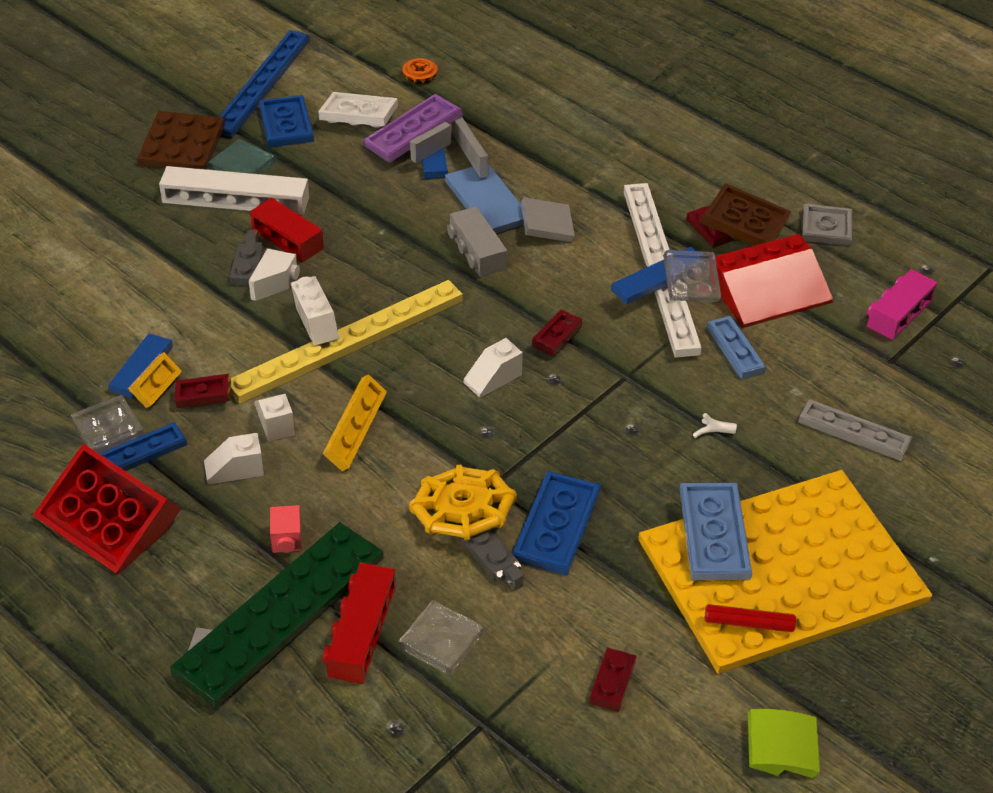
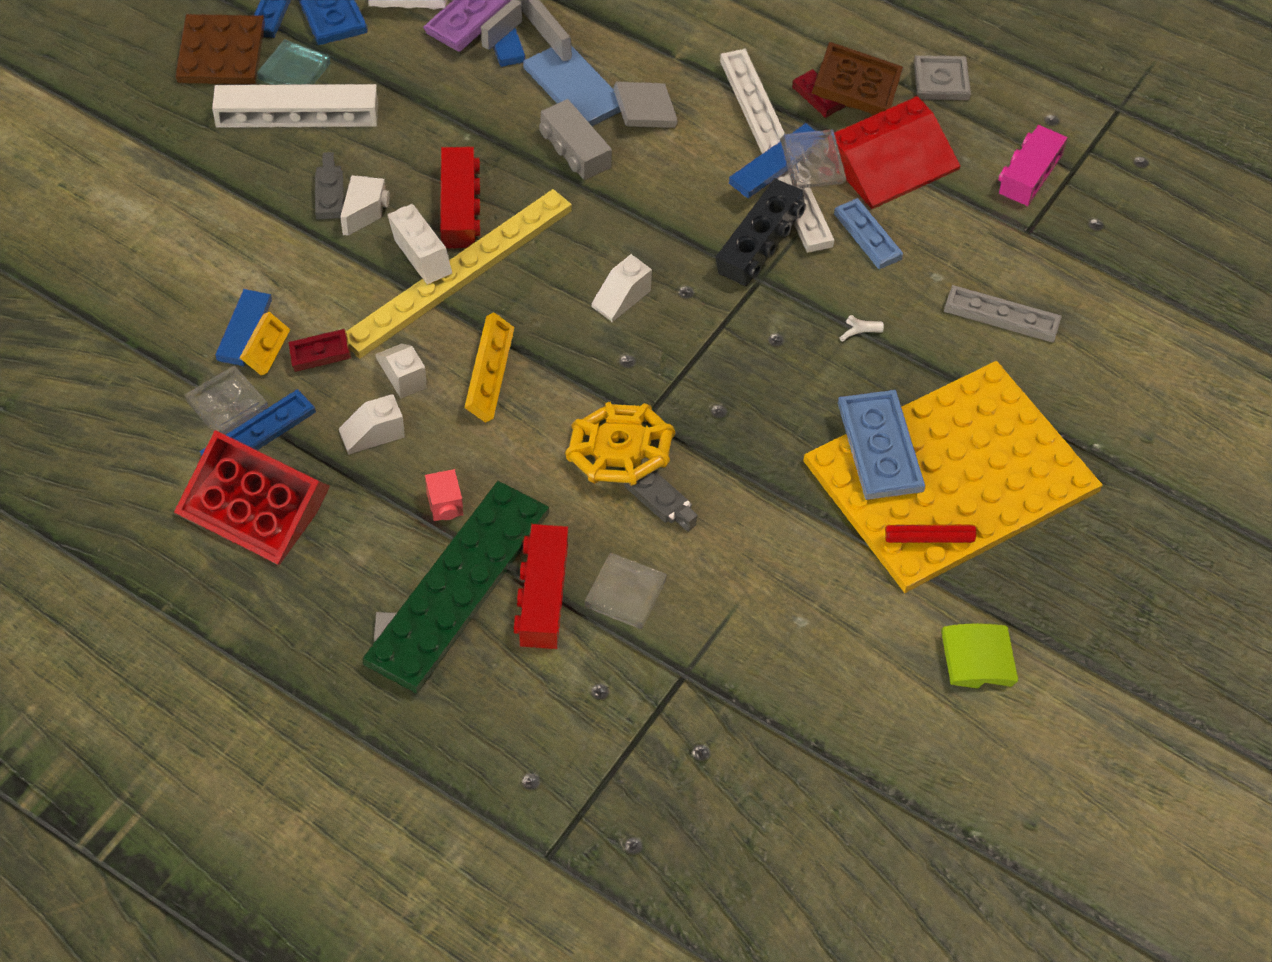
camera: 10 degrees left, 10 degrees up
red brick [250,198,324,263] -> none
blue tile [512,471,601,576] -> none
dark red plate [532,309,583,356] -> none
dark red plate [589,647,637,712] -> none
none -> red brick [440,147,481,248]
none -> black brick [715,178,806,287]

